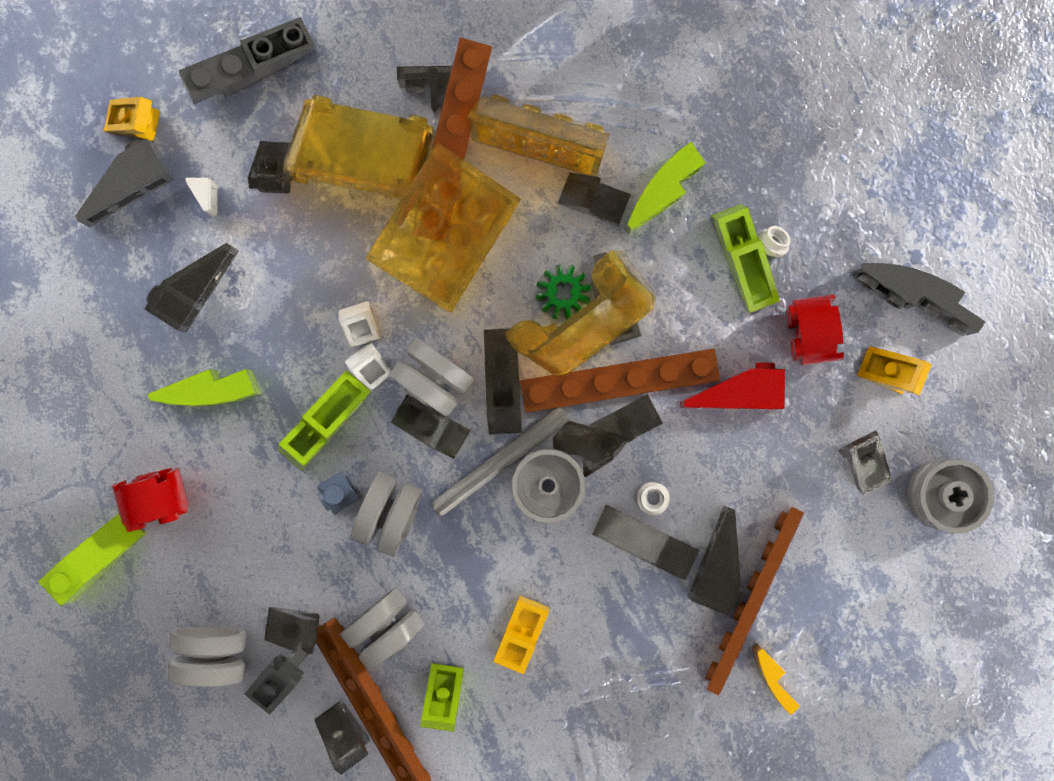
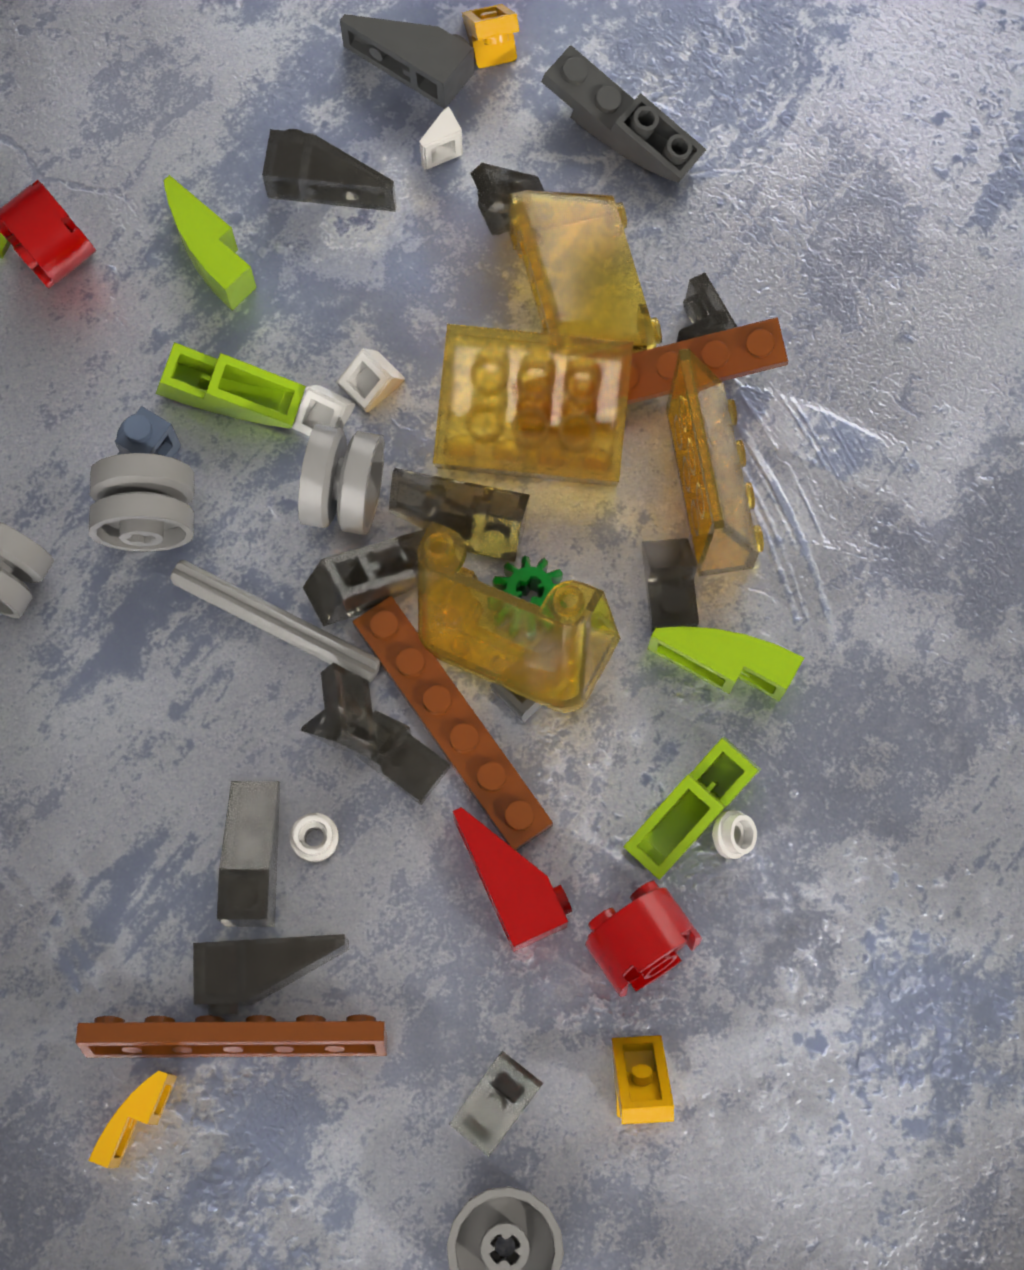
camera: 65 degrees right, 15 degrees down
clear smoke slope [391,394,470,459] -> none
yellow slope [493,595,550,674] -> none
light grey wheel [512,449,585,523] -> none
dark grey slope [852,263,985,336] -> none
none -> clear smoke slope [388,468,530,562]

